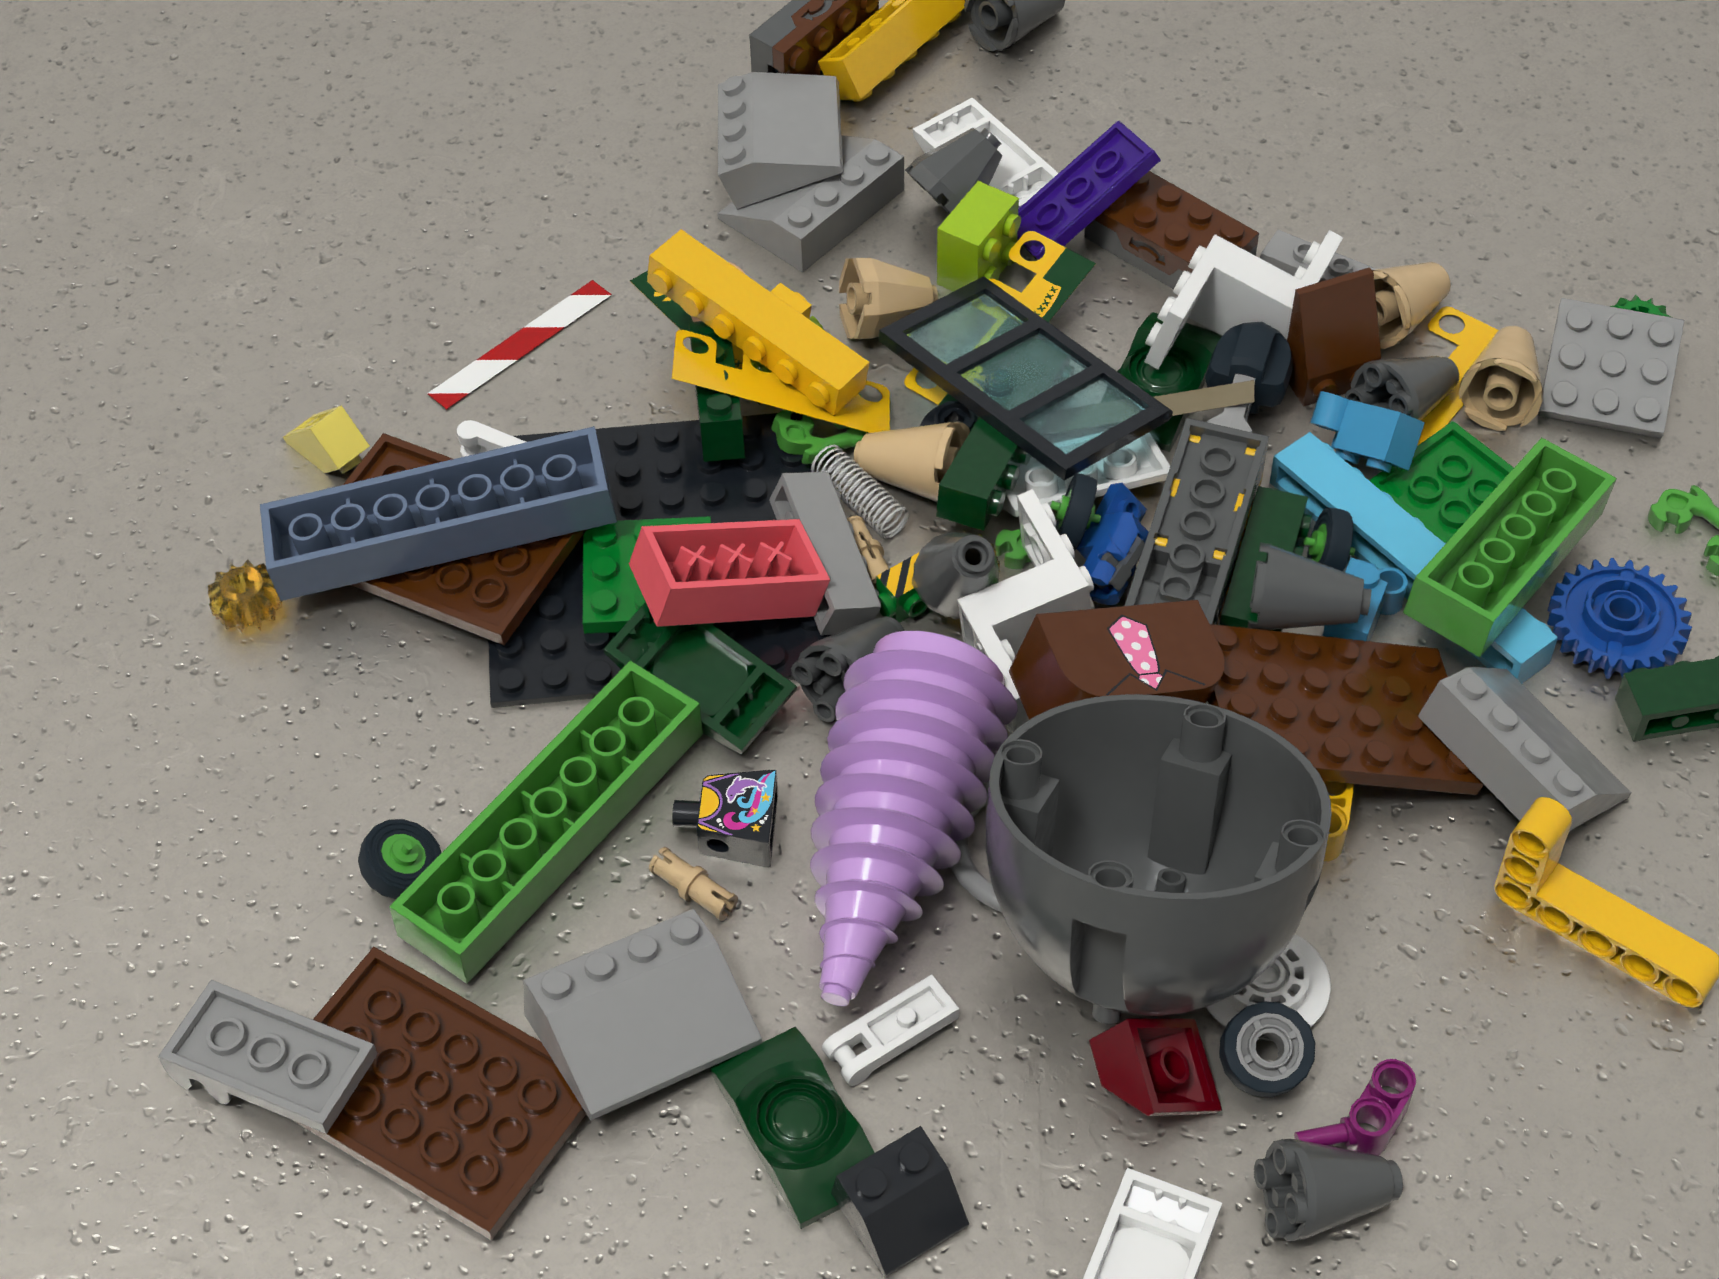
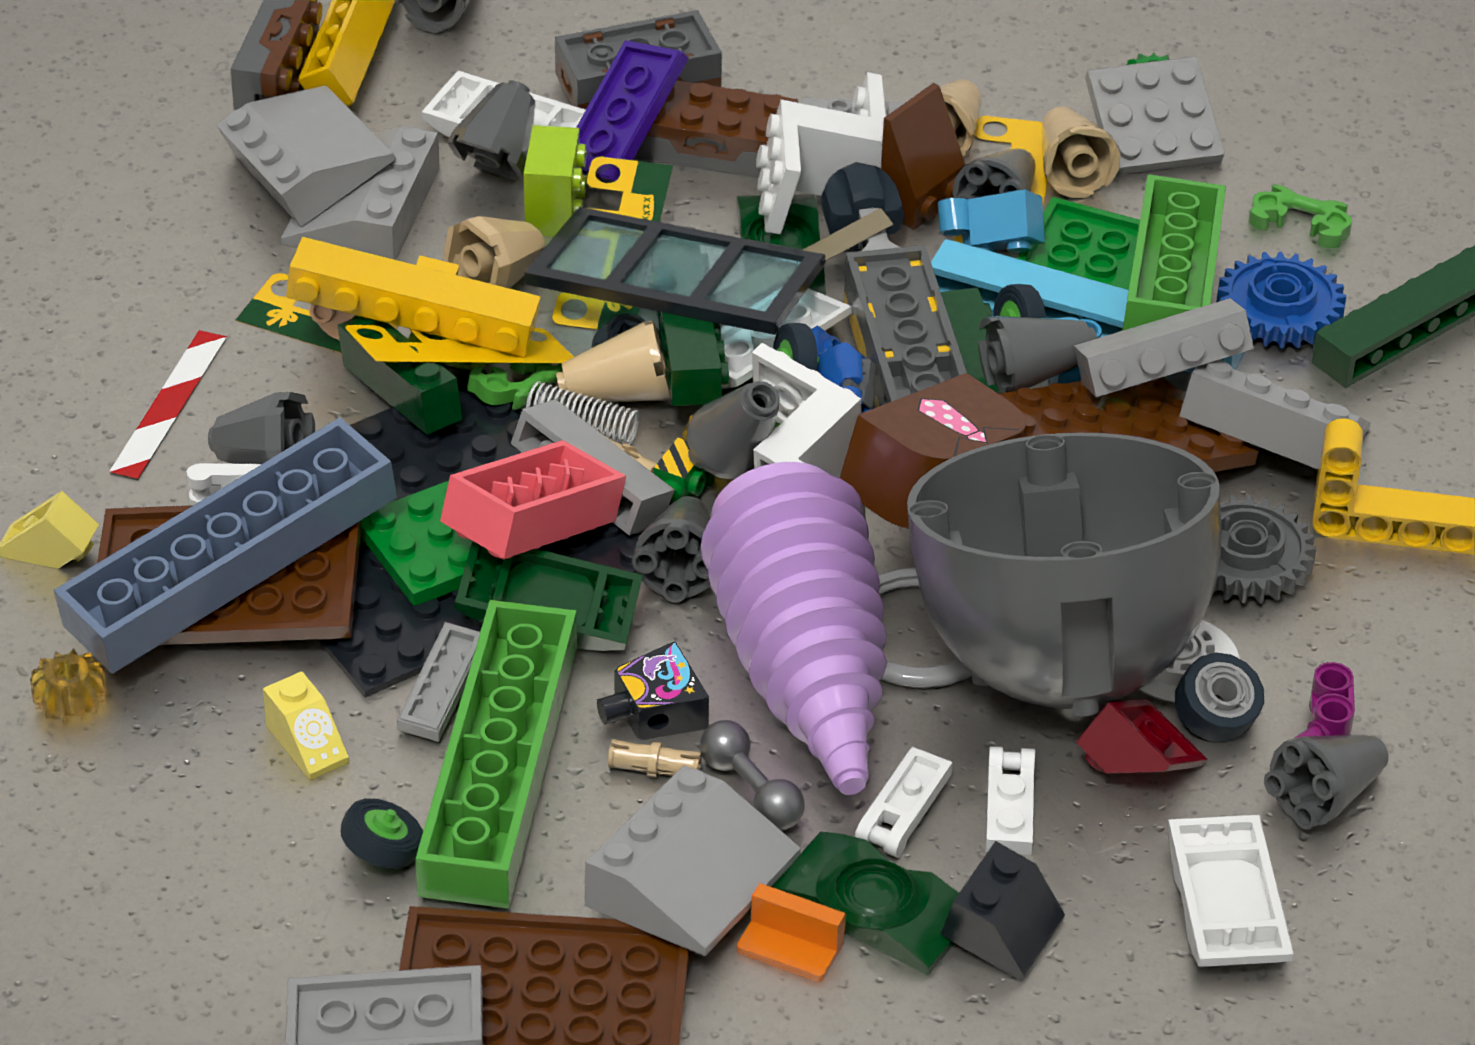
camera: 30 degrees left, 10 degrees down
none -> dark grey cone [208,392,315,464]
none -> light yellow slope [263,671,349,781]
none -> light grey plate [396,622,480,742]
none -> dark grey piece [555,10,722,110]
none -> flat silver piece [700,720,805,830]
none -> orange panel [737,883,846,982]
none -> white plate [985,746,1035,855]
none -> light grey brick [1074,298,1254,397]
none -> dark grey gear [1213,495,1316,603]

